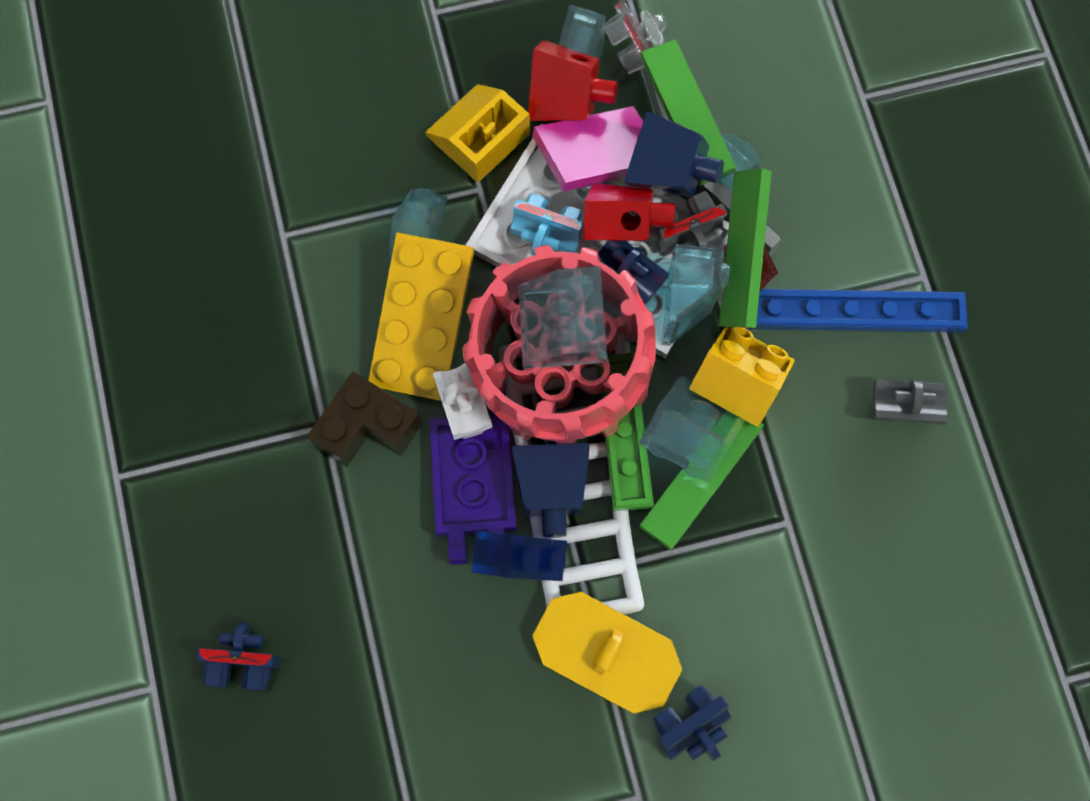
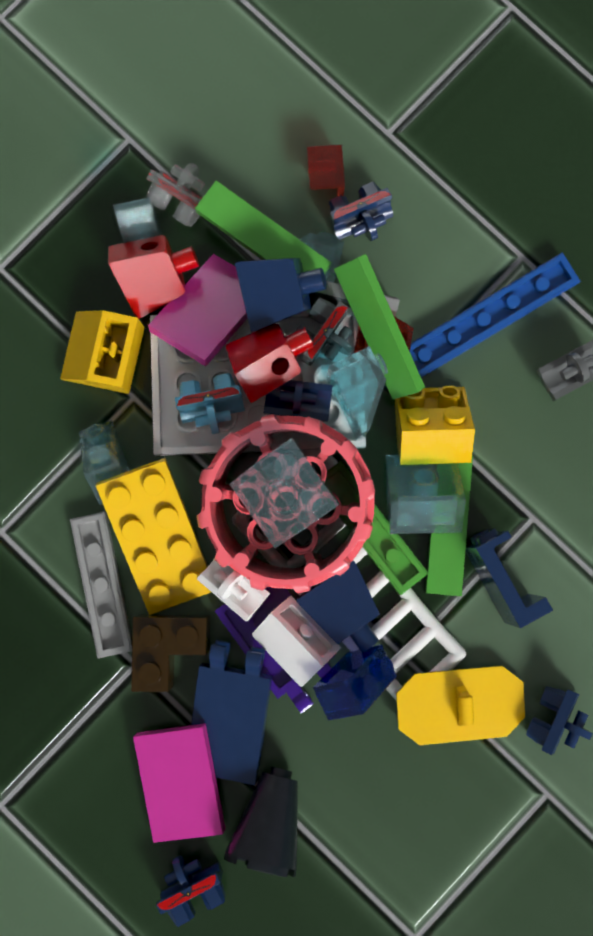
camera: 30 degrees left, 10 degrees up
none -> light grey tile [70,512,133,658]
none -> dark pink tile [133,723,226,843]
none -> dark blue tile [191,640,273,785]
none -> black cone [224,767,298,877]
none -> white panel [252,596,341,687]
none -> clear red panel [307,144,345,197]
none -> dark blue hips [329,181,393,242]
none -> dark blue panel [465,528,553,629]

